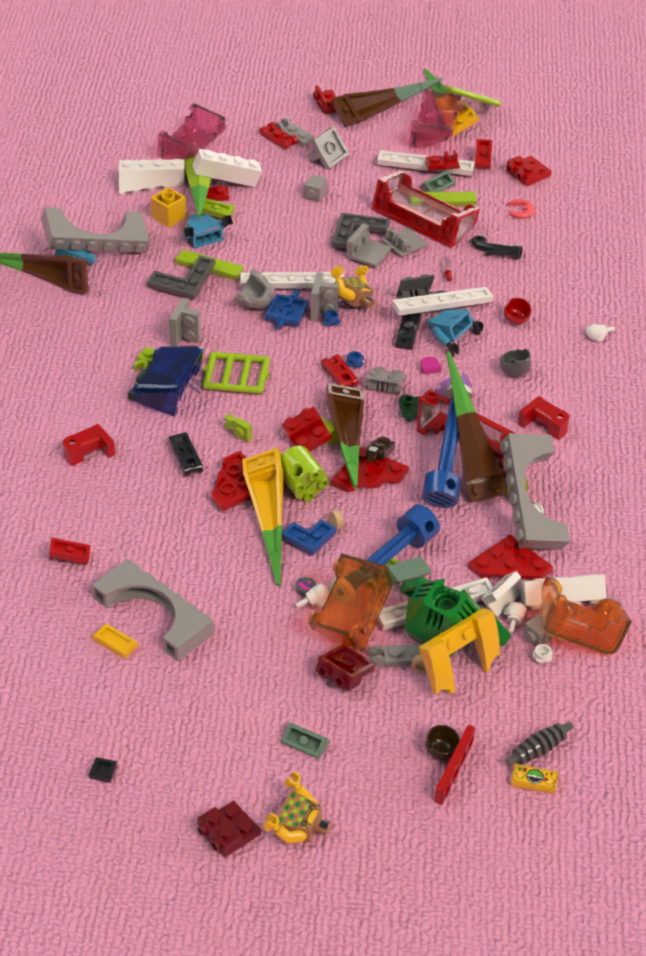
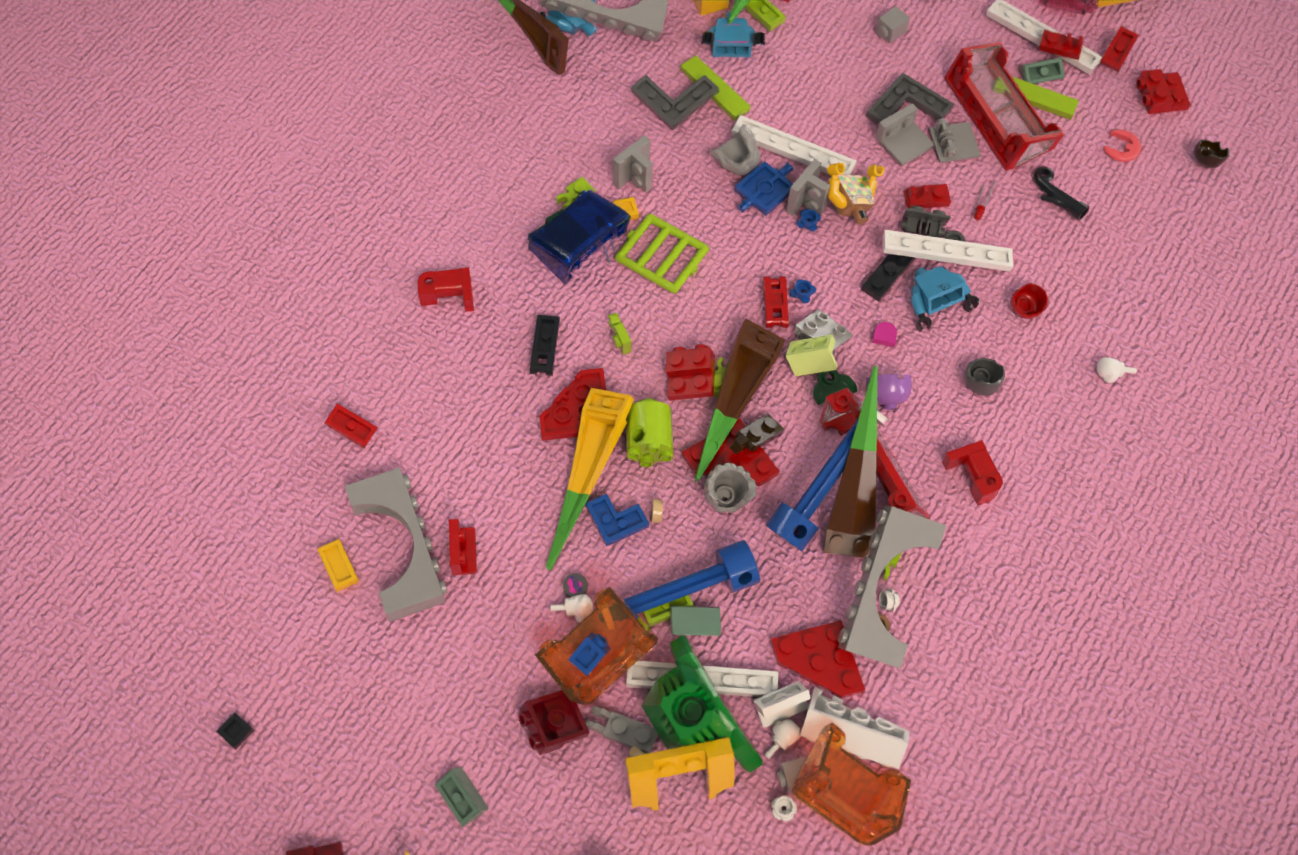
camera: 25 degrees right, 20 degrees up
none -> red bracket [449,519,477,575]
none -> blue bracket [568,632,611,676]
none -> light grey hair [704,463,757,513]
none -> yellowish green panel [786,334,838,376]
none -> red plate [904,184,951,209]
none -> dark brown hair [1194,139,1230,168]

